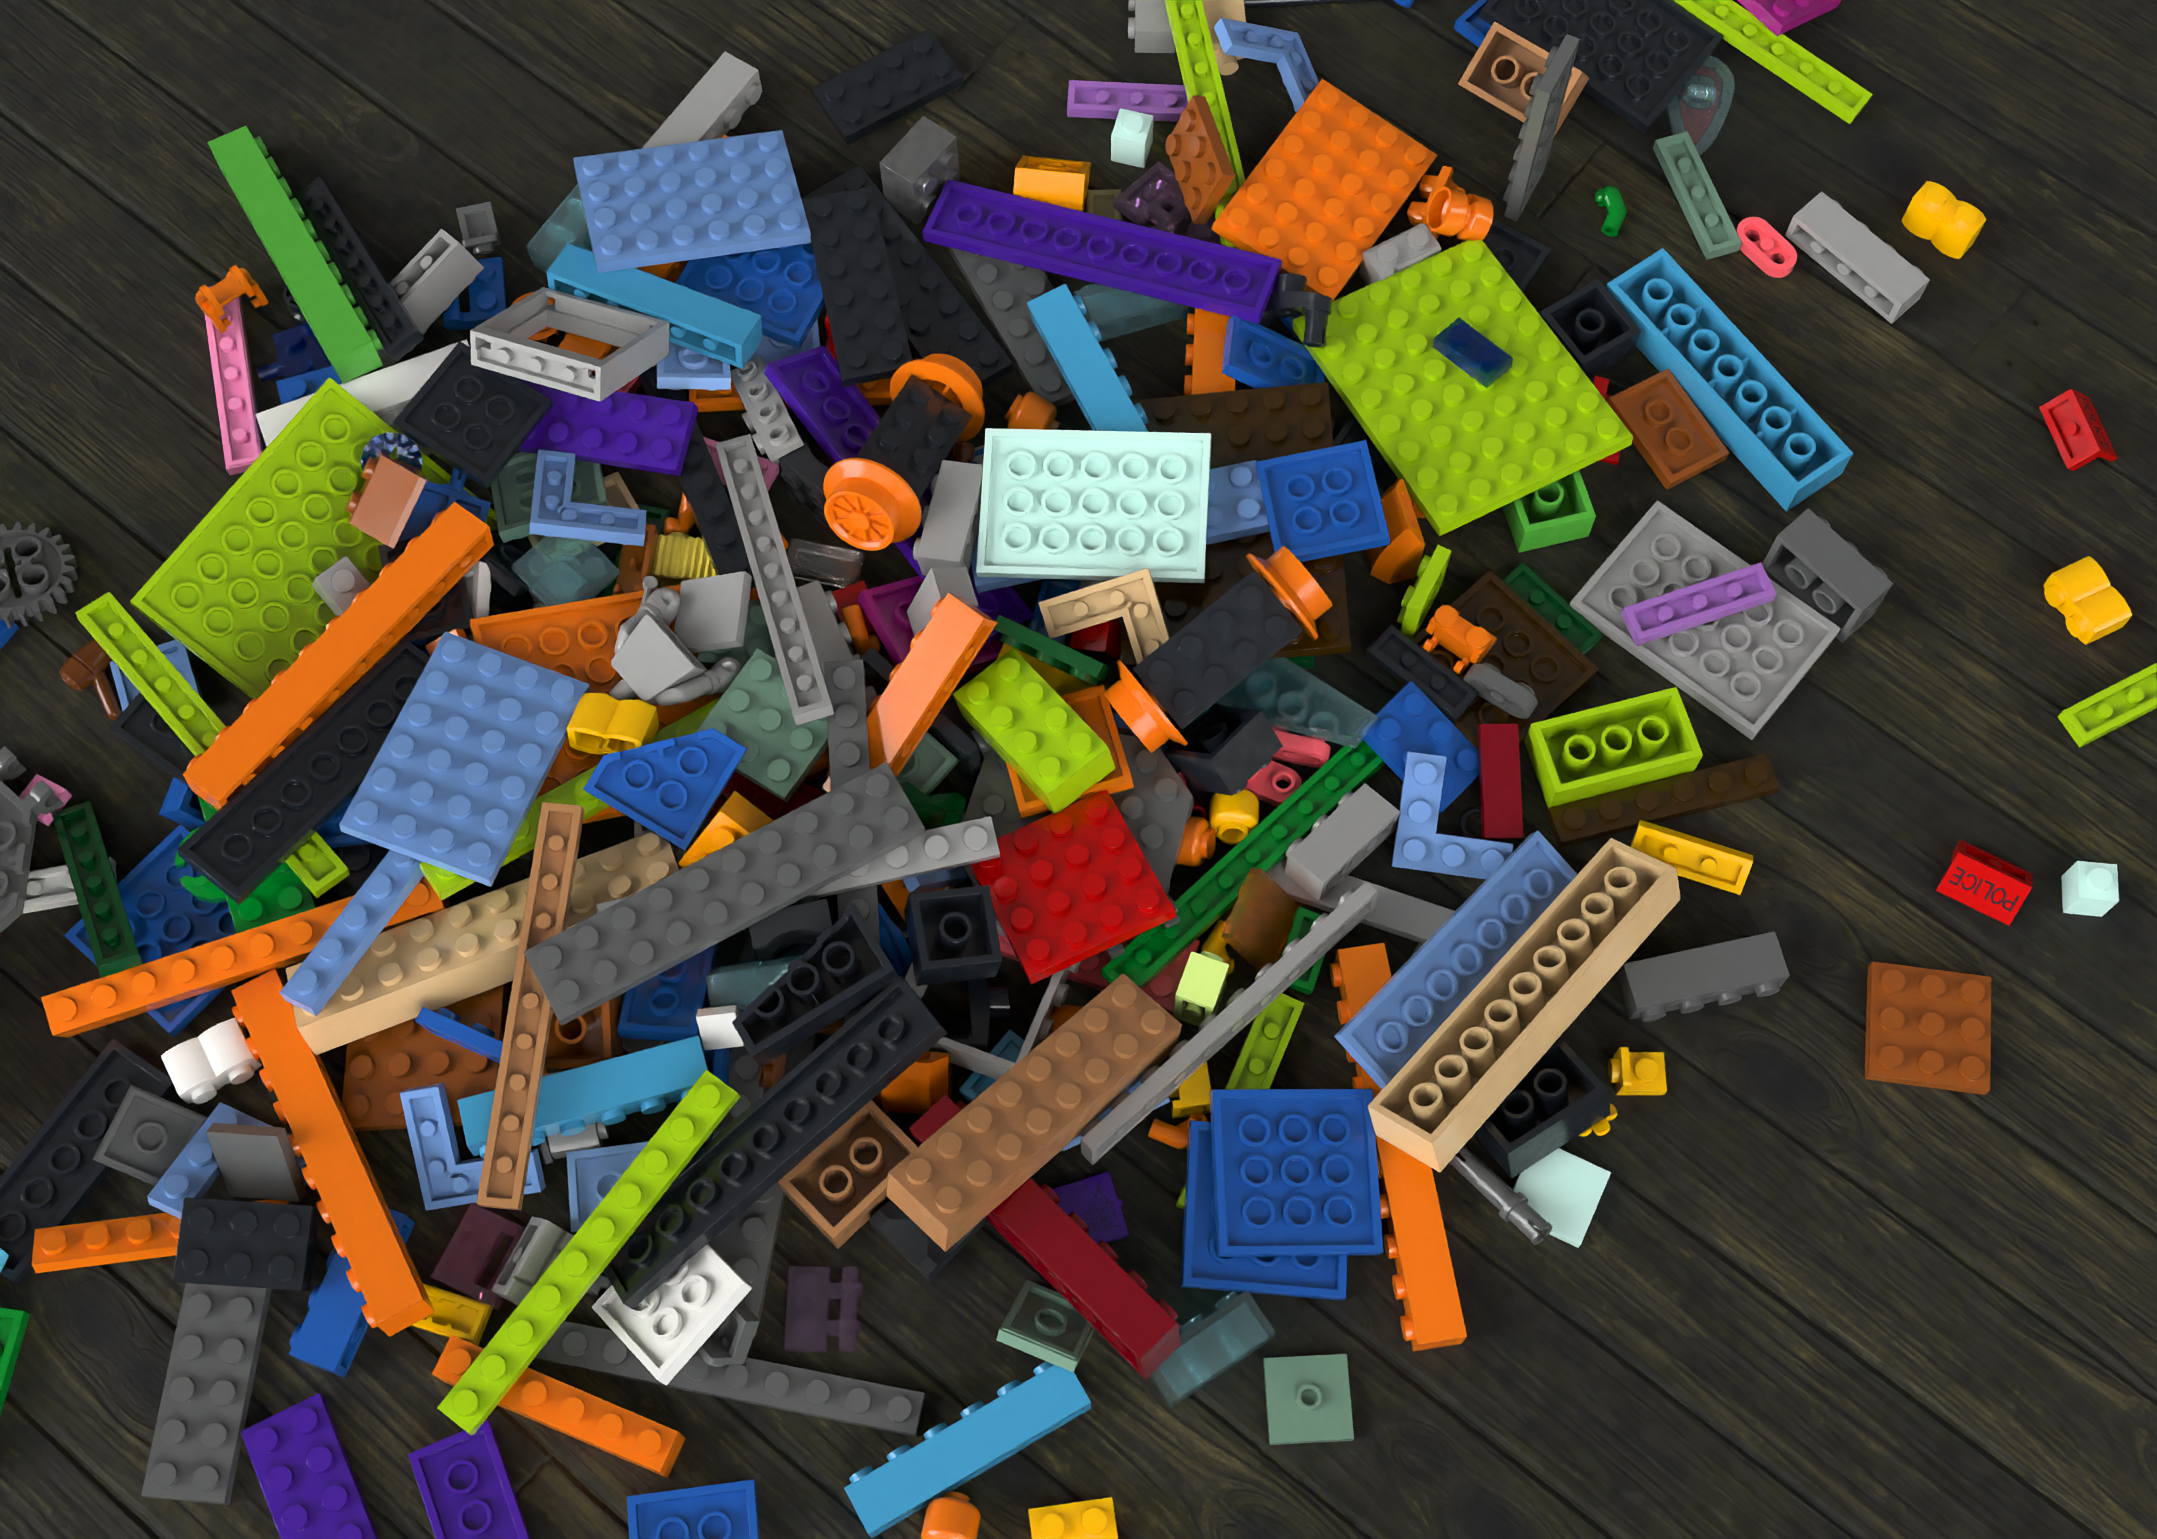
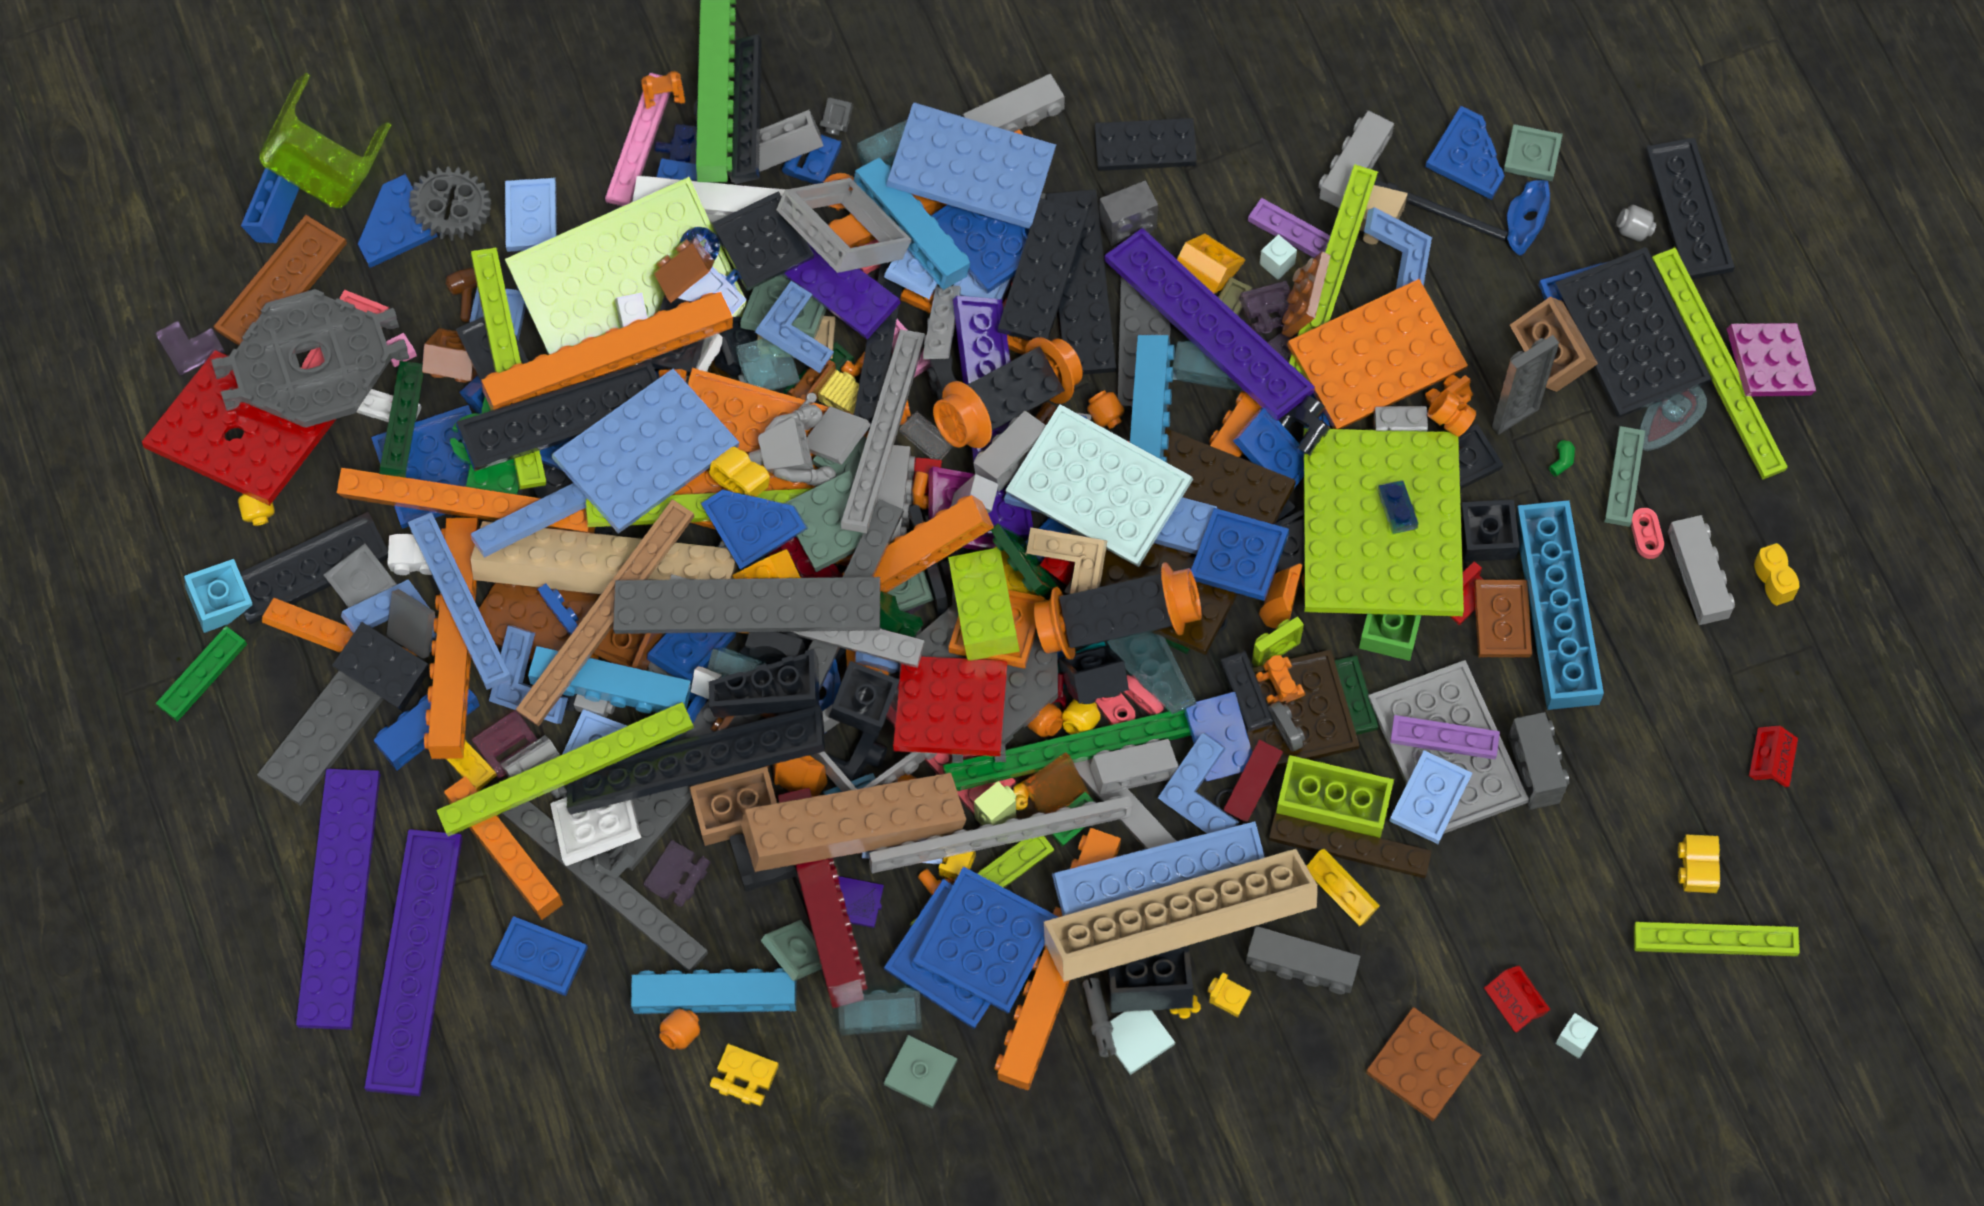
camera: 30 degrees right, 0 degrees up
none -> medium blue plate [408,512,511,690]
none -> slope [422,328,477,382]
none -> light blue plate [505,178,557,252]
none -> light blue plate [1390,751,1472,844]

